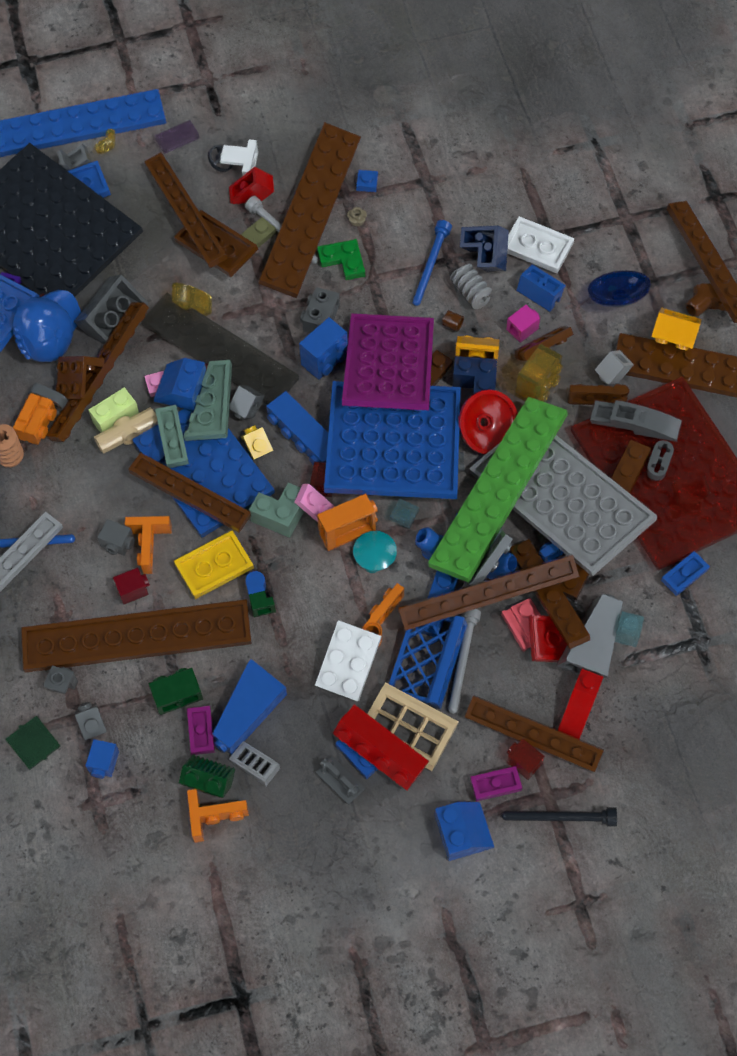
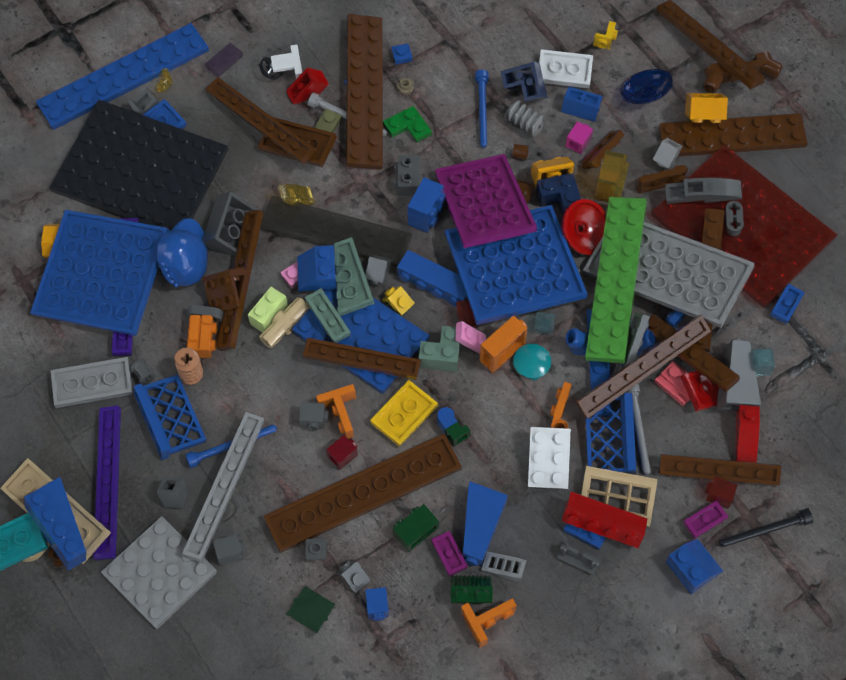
camera: 20 degrees left, 0 degrees up
none -> yellow bracket [593,21,618,50]

